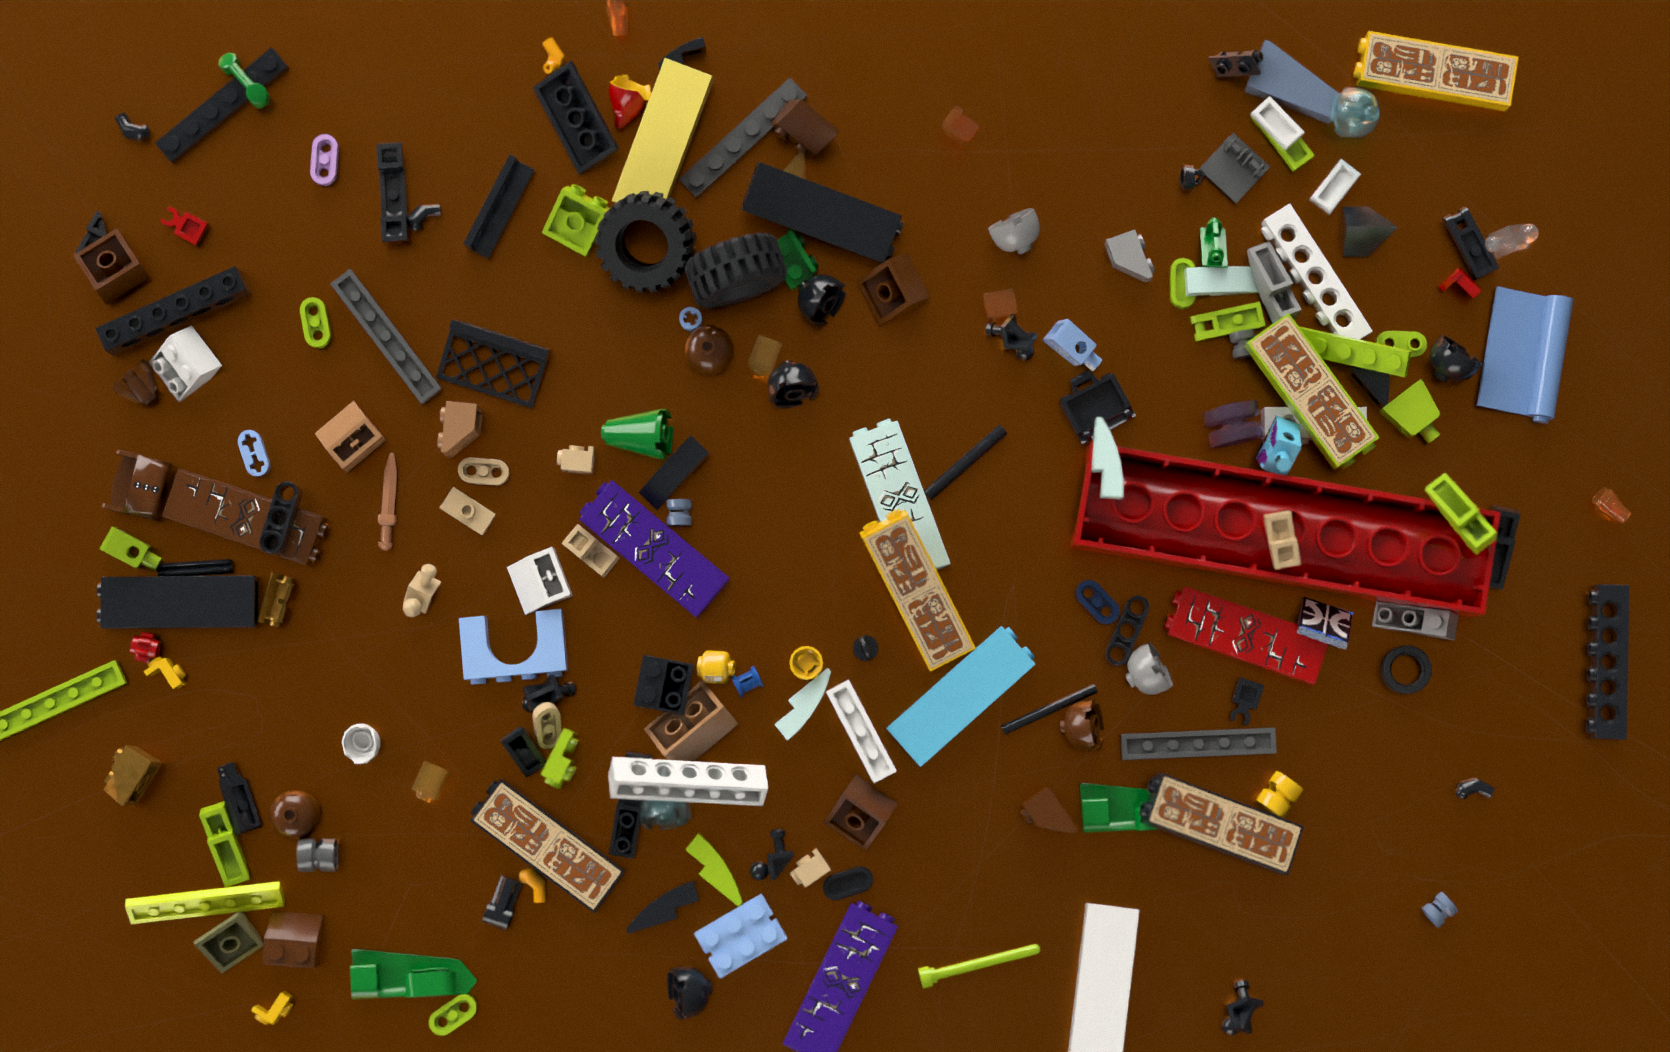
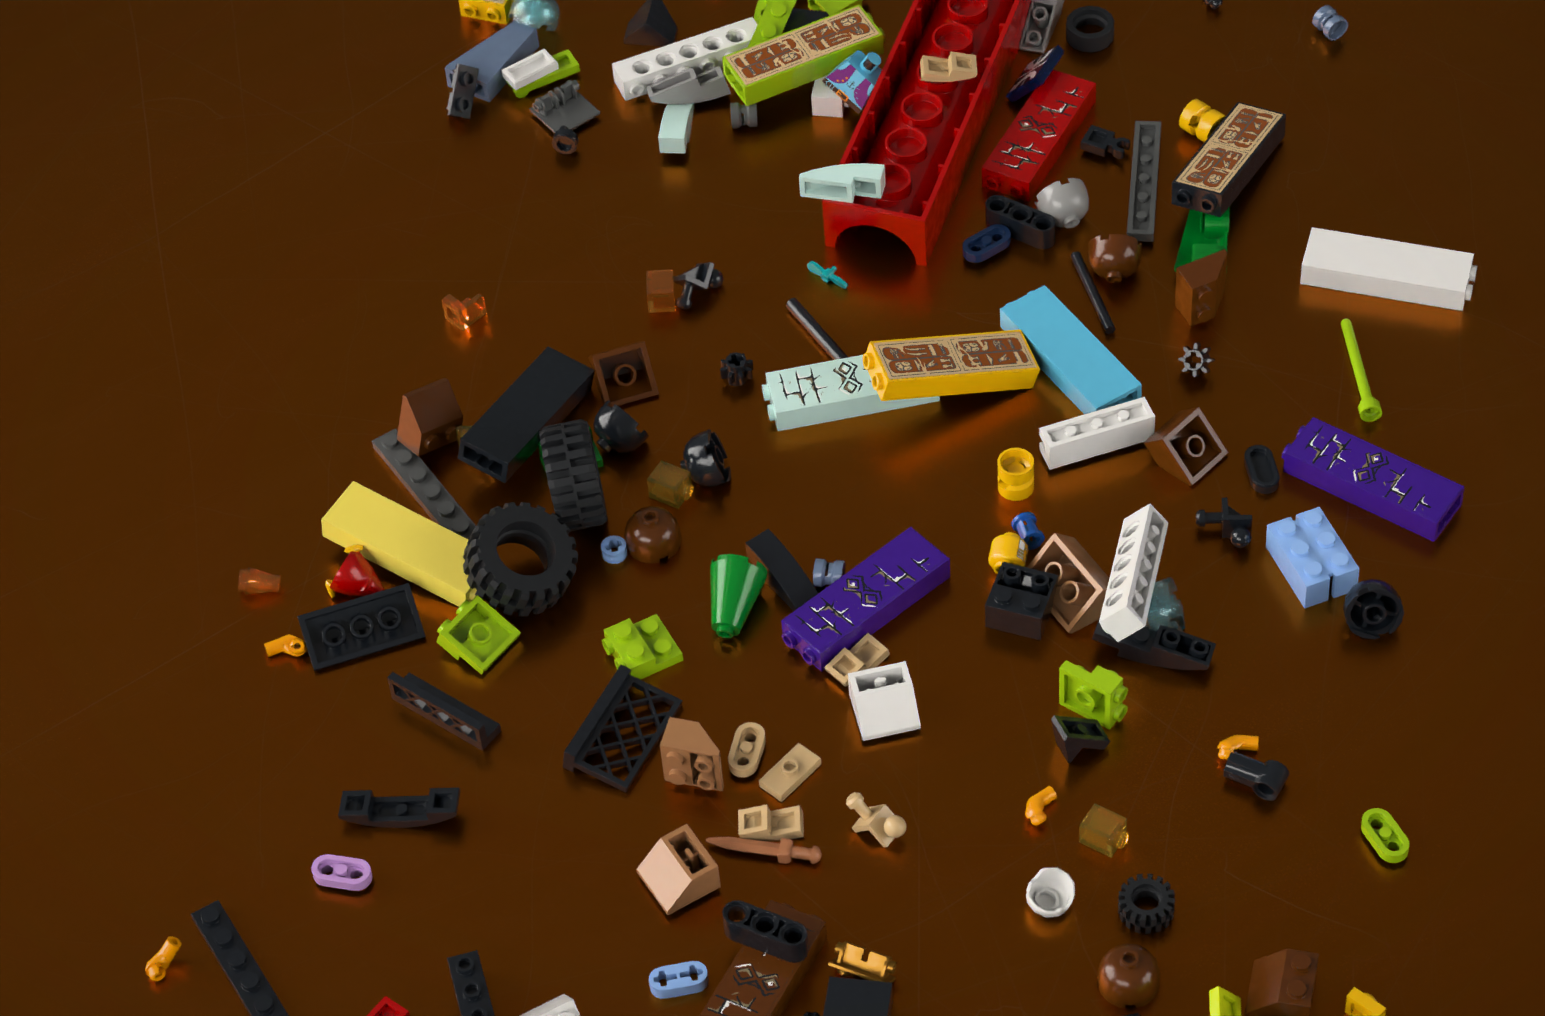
camera: 80 degrees left, 35 degrees down
green bar [218,52,270,108] -> none
dark grey wheel [297,839,339,872] -> none
lime plate [300,297,331,348] -> none
dark grey plate [331,269,443,405] -> none
green panel [350,949,478,999] -> none
black arm [407,204,441,231] -> none
light blue arch [459,609,568,685] -> none
brick [470,779,627,913] -> none
black piece [522,674,576,713] -> none
tan plate [532,702,562,749] -> none
tan brick [557,445,596,475] -> none
black slope [626,880,700,934] -> none
black slope [658,37,706,70] -> none
lime slope [685,833,743,907] -> none
light aqua slope [774,668,831,741] -> none
tan brick [790,848,831,887] -> none
black tile [853,635,878,661] -> none
light grey cylinder [988,208,1040,254] -> none
light blue torso [1042,319,1102,371] -> none
black piece [1059,370,1136,446] -> none
light grey slope [1104,230,1155,282] -> none
lime tile [1170,258,1196,309] -> none
lime plate [1190,302,1266,342] -> none
hinge [1200,218,1228,268] -> none
wheel [1202,400,1265,449] -> none
black piece [1221,979,1264,1036] -> none
white tile [1309,159,1361,215] -> none
none -> light orange arm [145,936,181,981]
none -> lime plate [602,614,683,680]
none -> black gear [720,353,754,386]
none -> tan slope [738,805,804,841]
none -> teal piece [807,261,848,289]
none -> light orange arm [1025,786,1057,826]
none -> black tyre [1118,874,1175,934]
none -> black gear [1178,342,1215,377]

